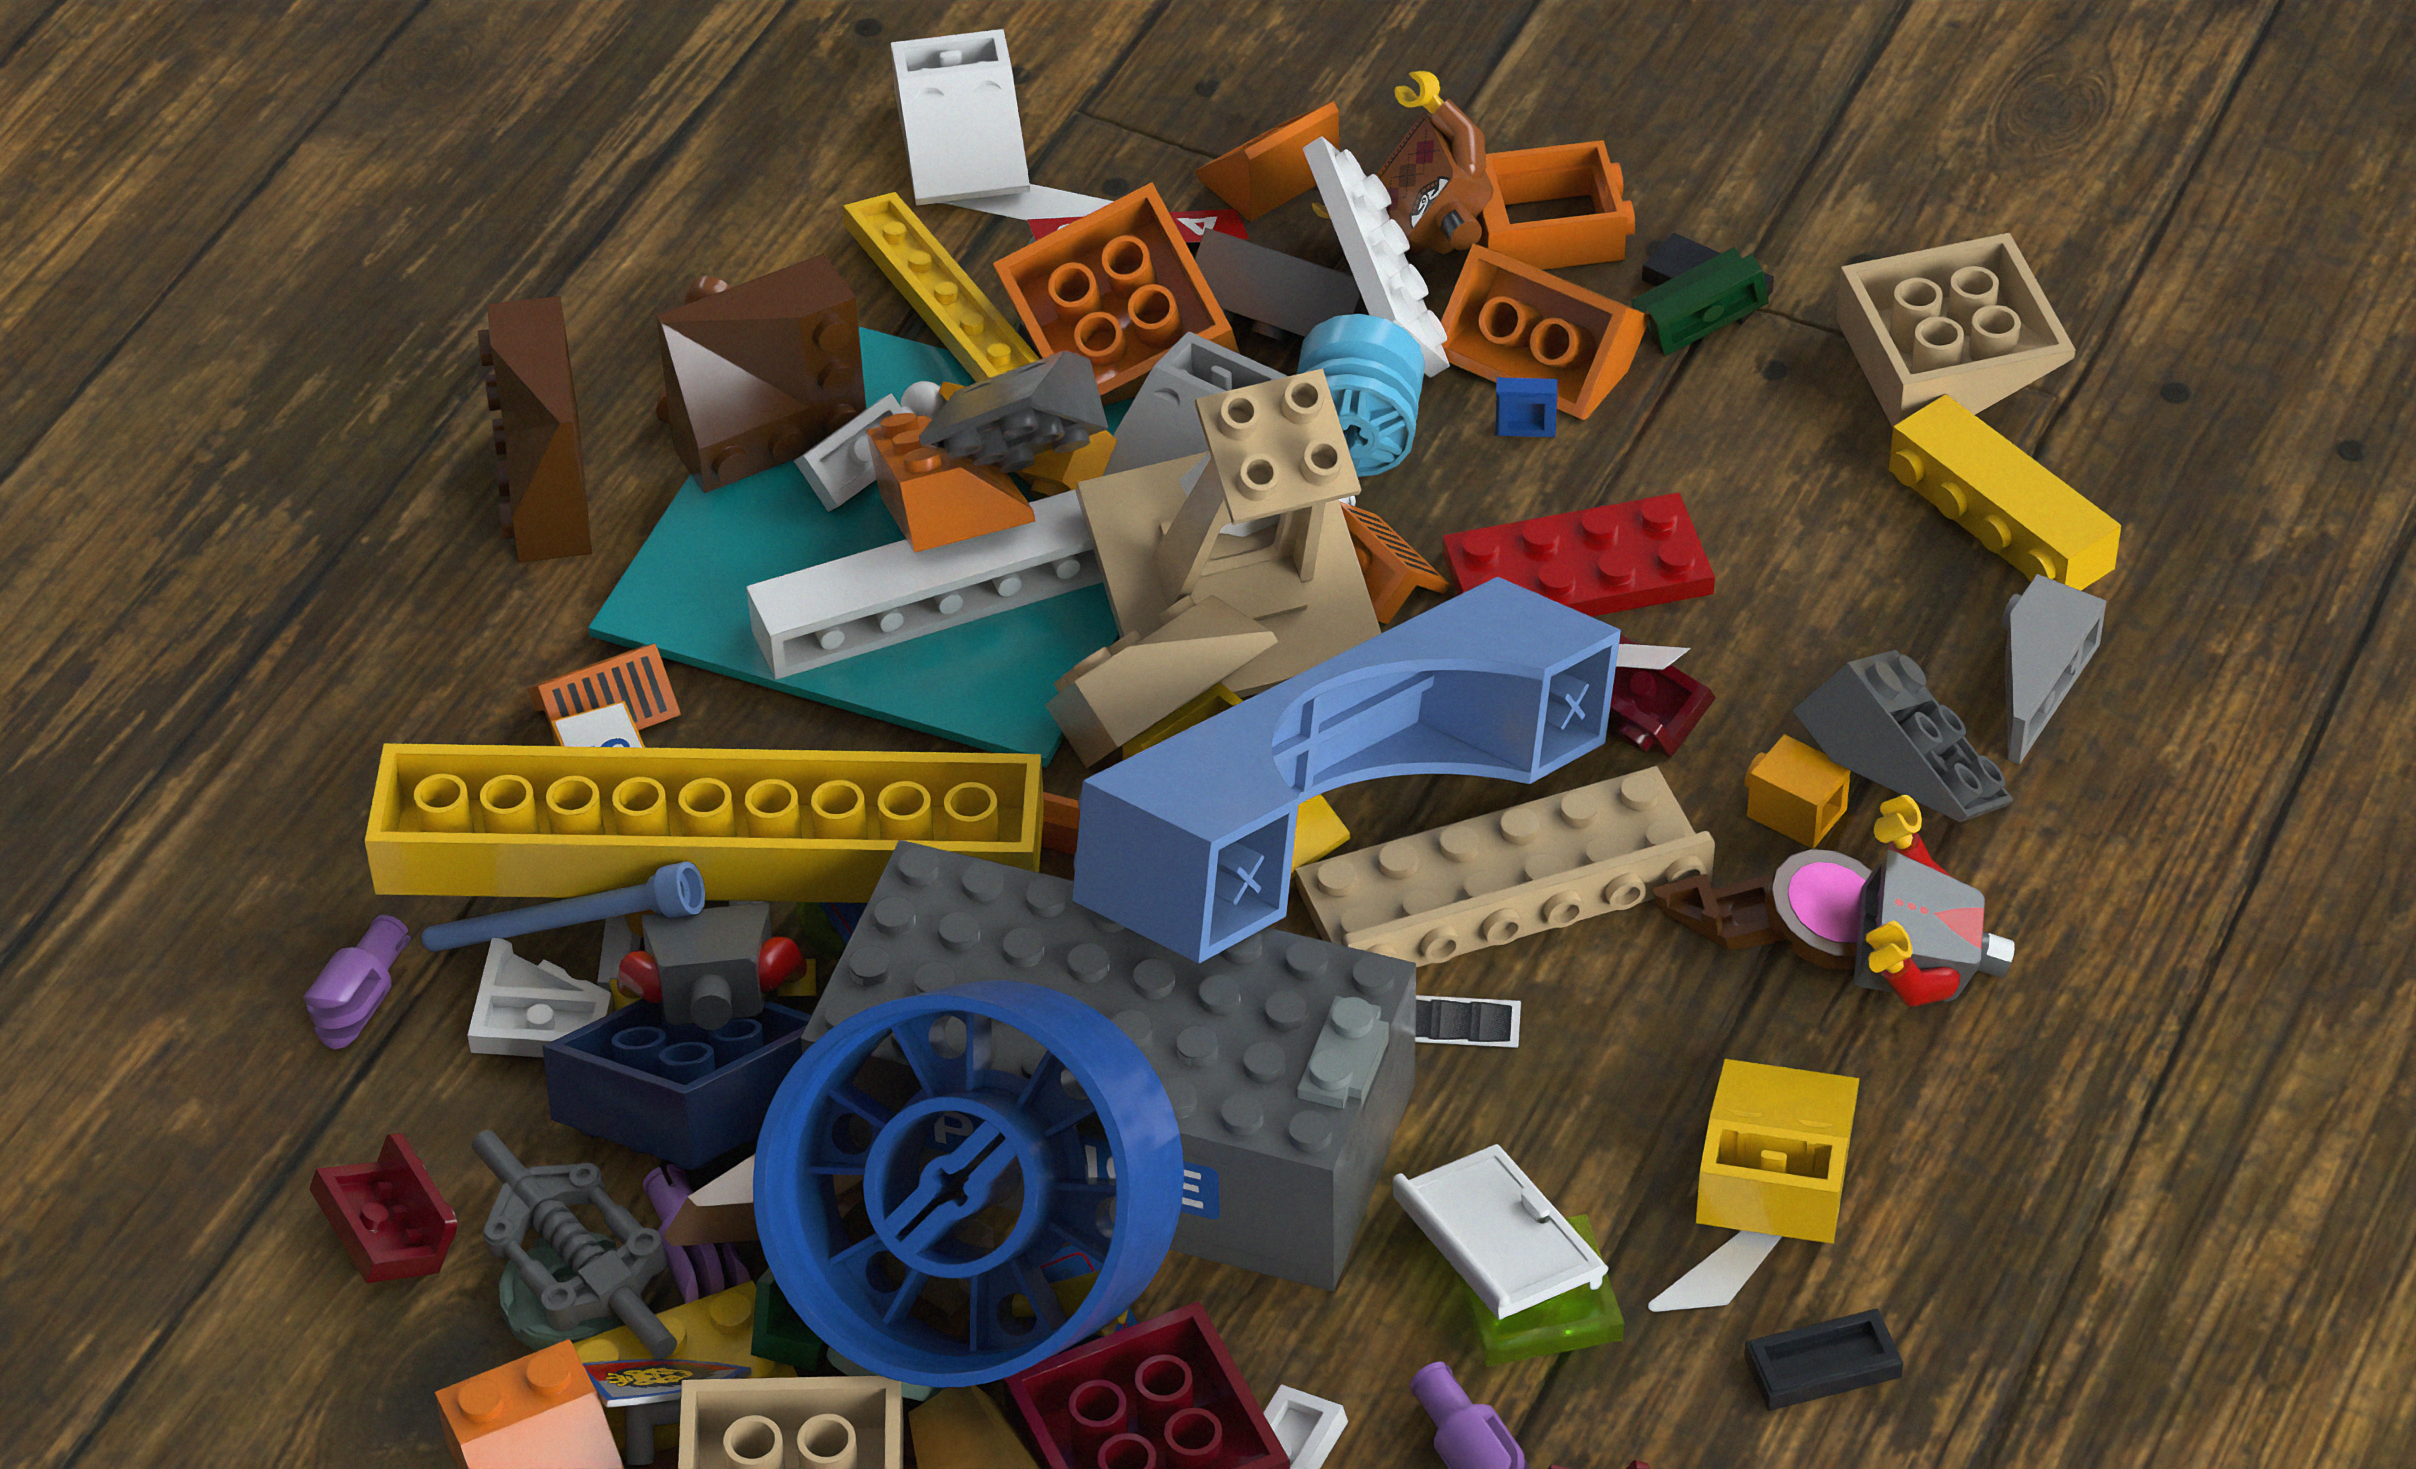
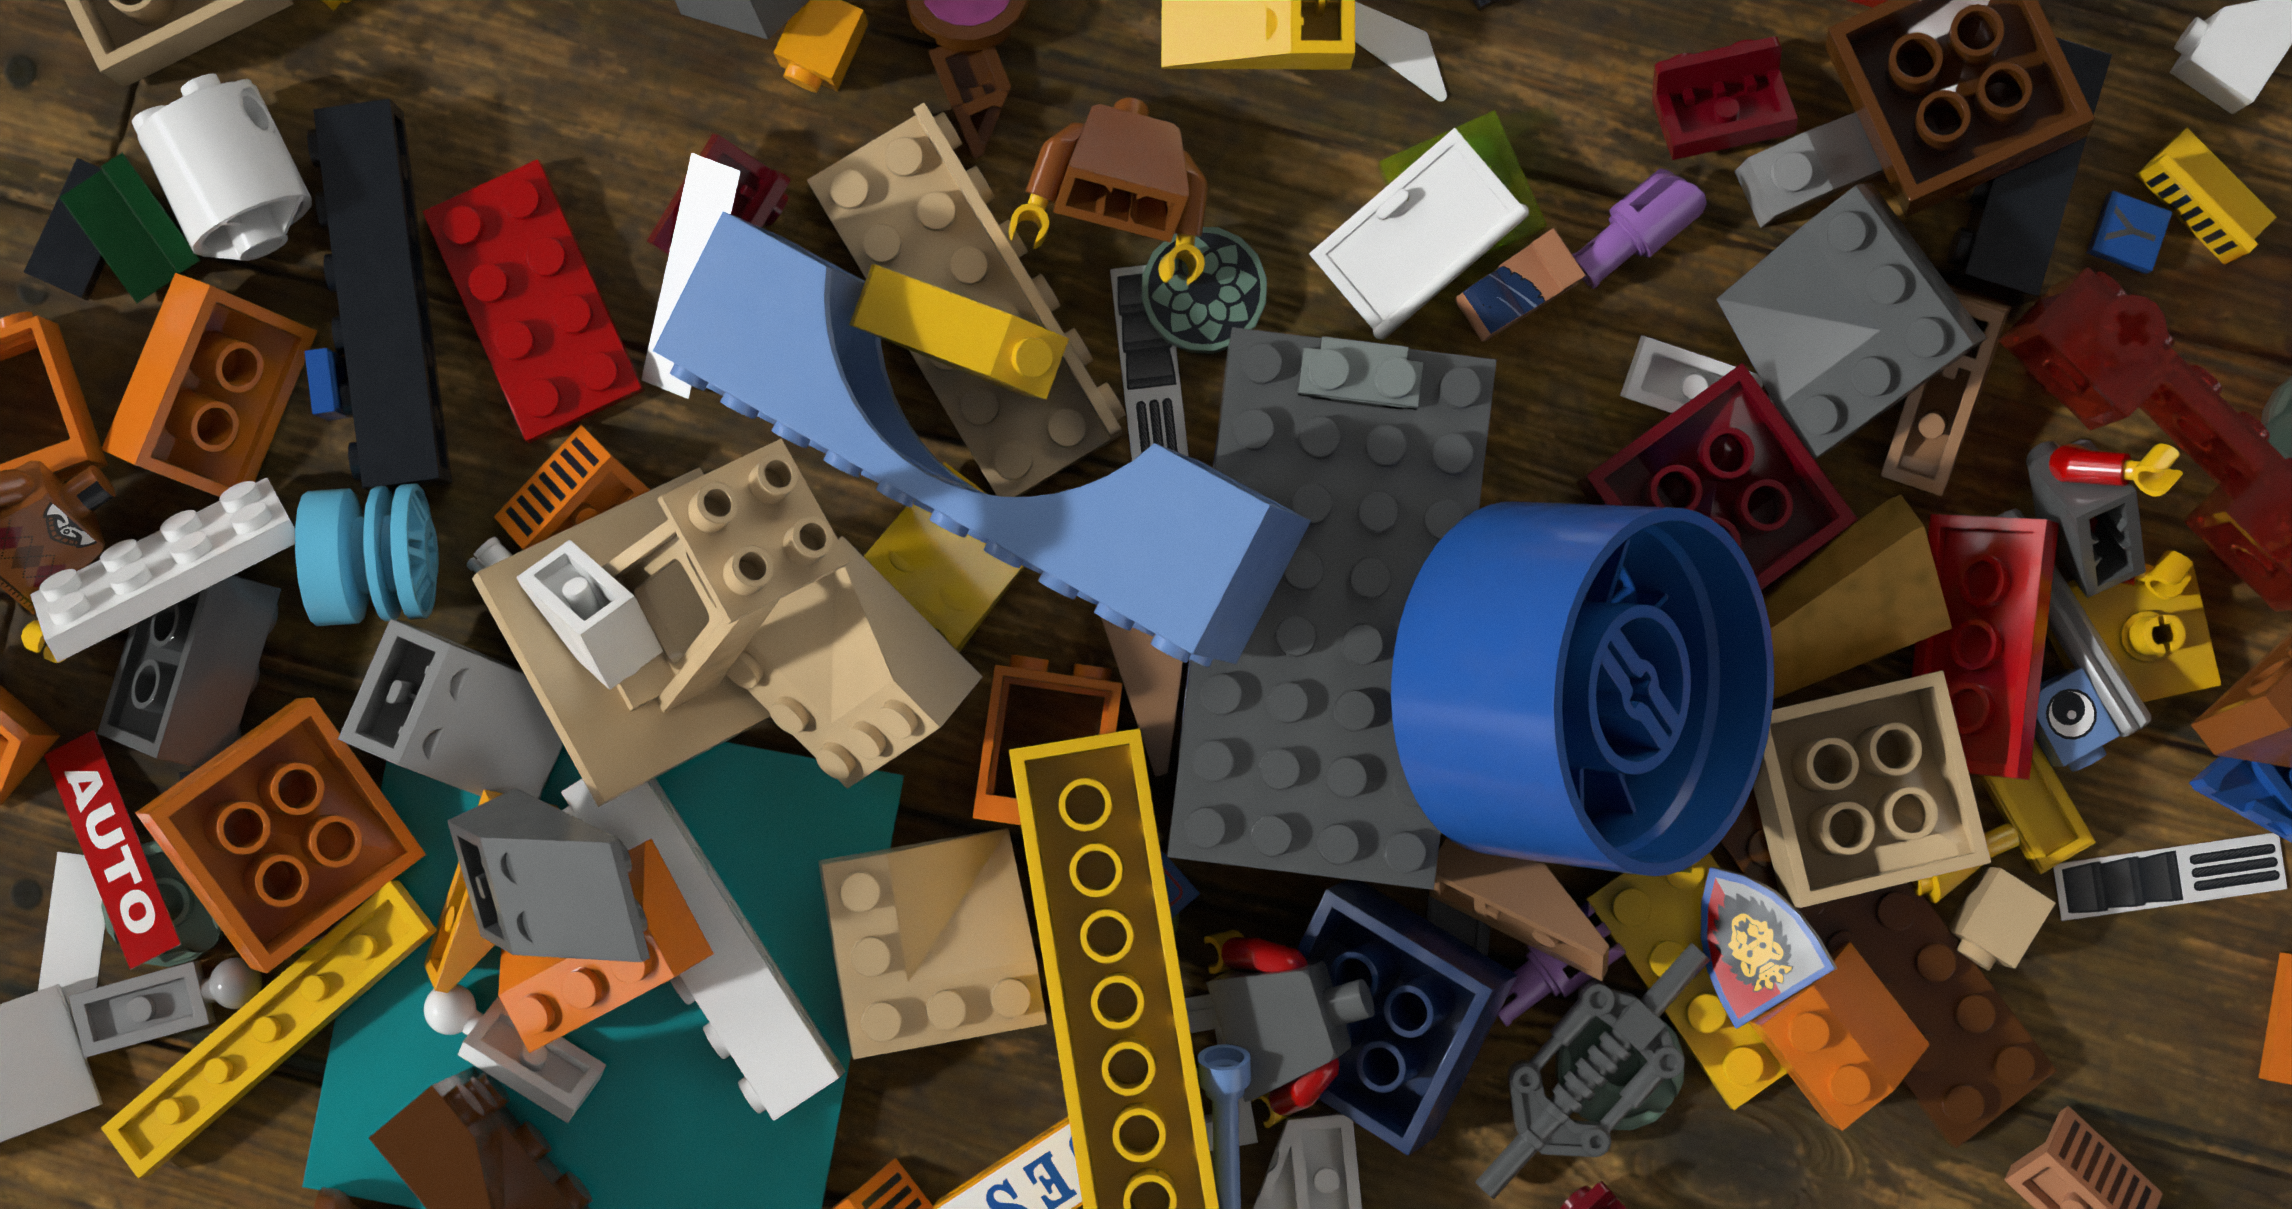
camera: 105 degrees left, 40 degrees up
none -> light grey plate [69,958,262,1058]
none -> white cylinder [132,74,312,261]
none -> black brick [307,99,452,492]
none -> tan slope [818,828,1047,1059]
none -> yellow slope [849,264,1069,399]
none -> dark orange torso [1008,97,1208,286]
none -> tile [1142,227,1267,354]
none -> leg [1454,228,1586,342]

